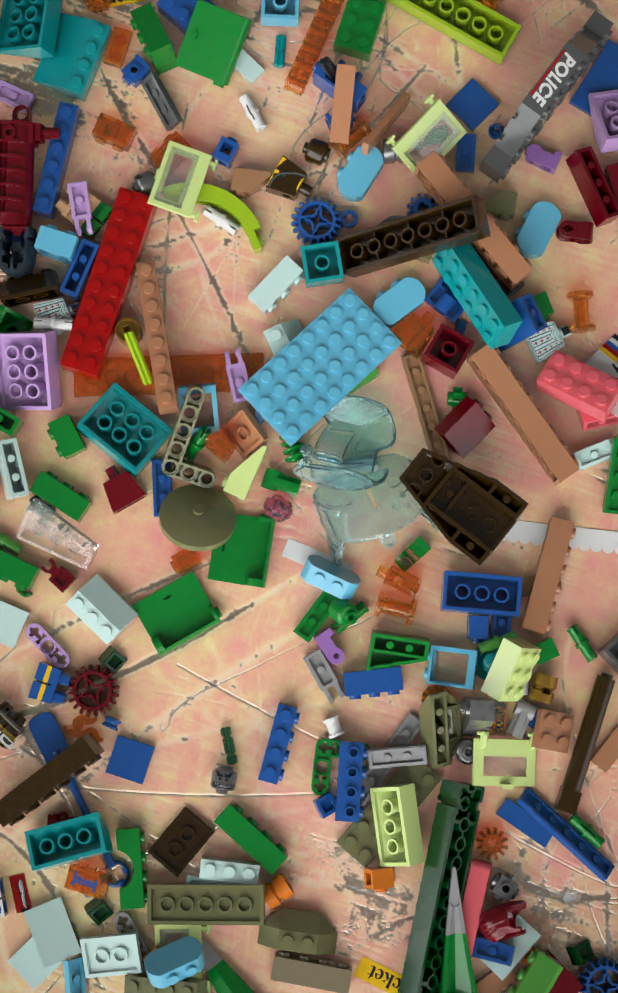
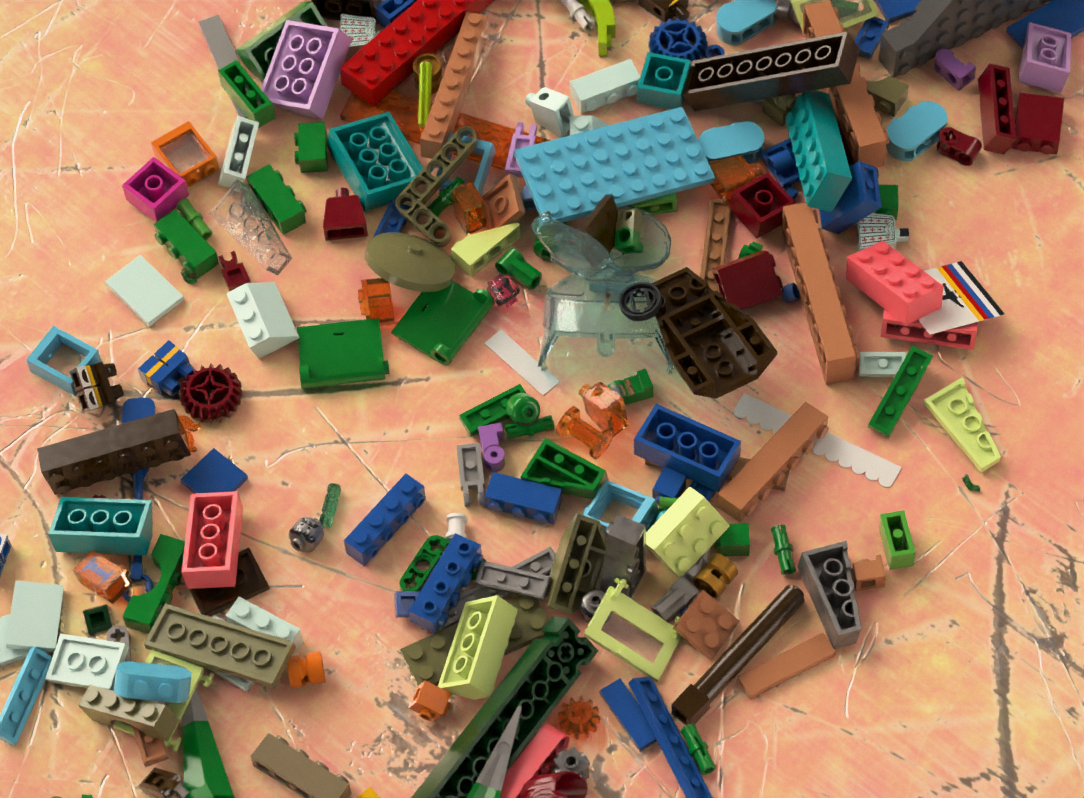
camera: 30 degrees right, 25 degrees down
sticker [9,873,32,913] -> none
lavender beam [26,623,71,668] -> none
white pin [33,316,74,331] -> none
dark green slope [98,645,127,674] -> none
blue bush [102,715,121,731] -> none
green brick [214,802,288,875] -> none
olive wedge [258,907,337,955] -> none
medium azure brick [300,555,361,600] -> none
tile [488,696,508,736] -> none
clear orange piece [567,290,596,333] -> none
none -> coral brick [182,491,243,589]
none -> light aqua torso [525,87,574,138]
none -> dark brown tile [578,194,618,269]
none -> leg [614,209,643,254]
none -> black piece [619,282,662,321]
none -> blue hinge [781,283,800,302]

